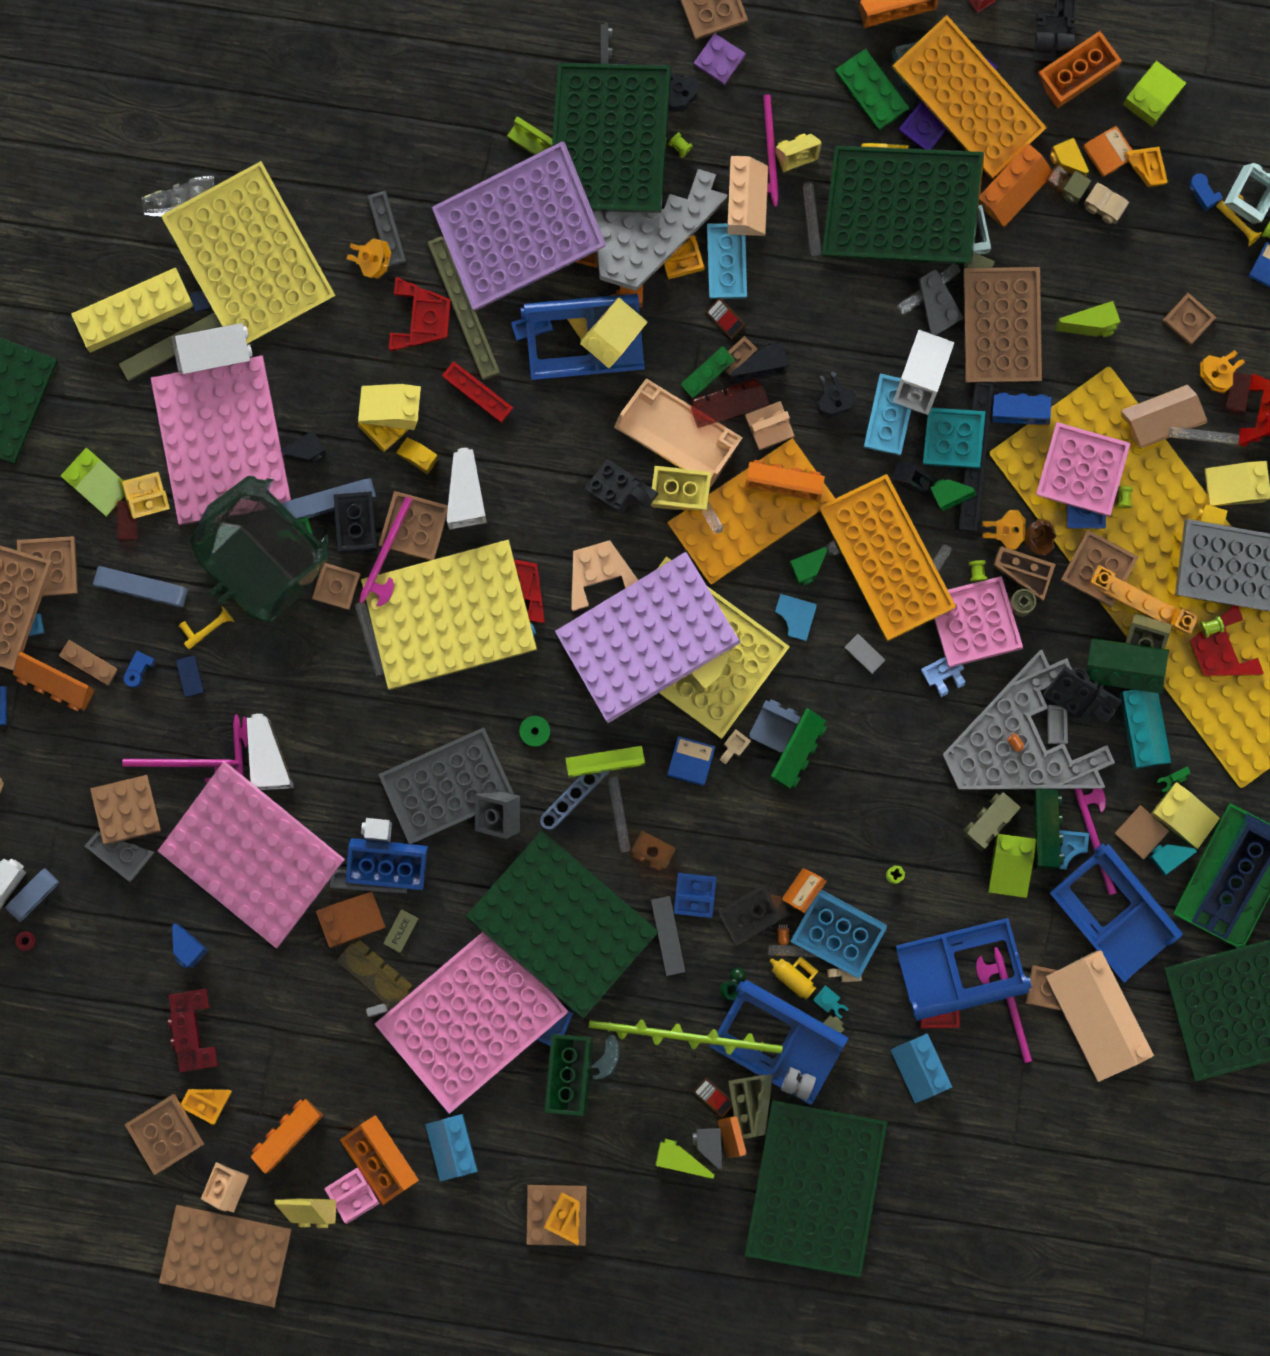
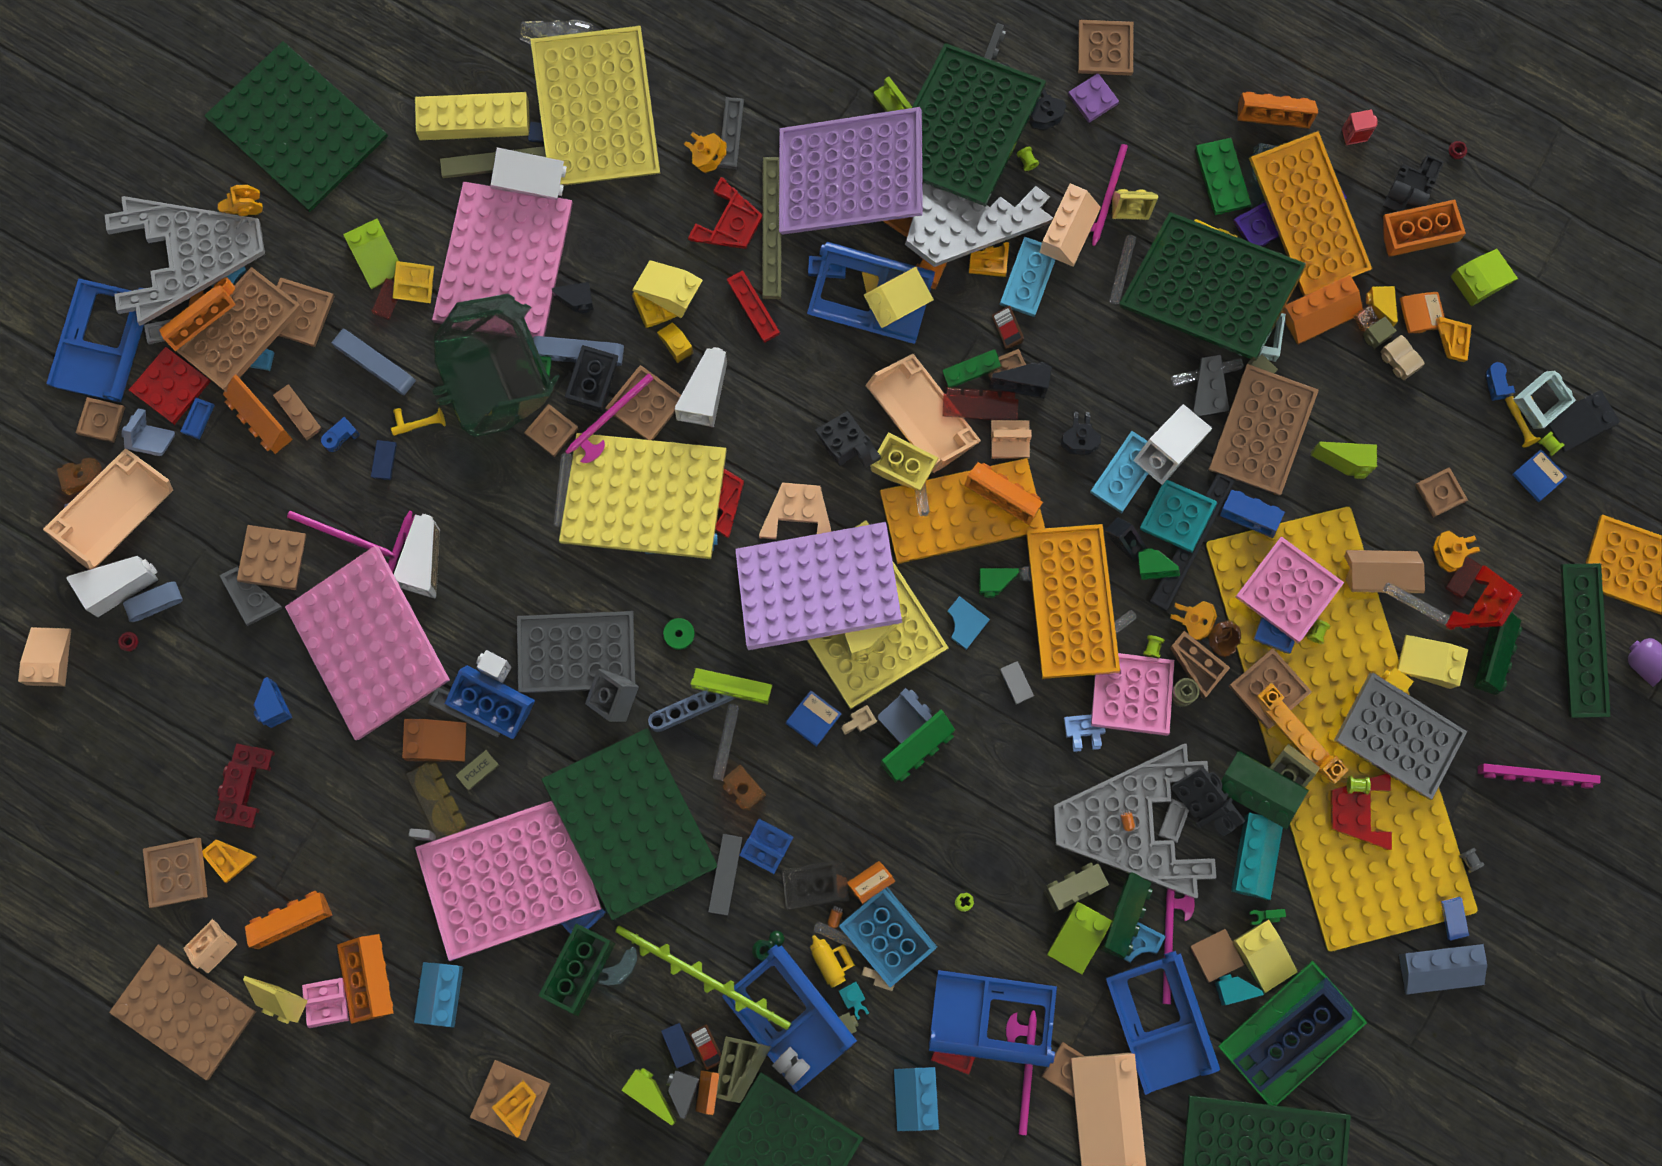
camera: 20 degrees right, 5 degrees down
none -> dark blue tile [661,1023,695,1068]

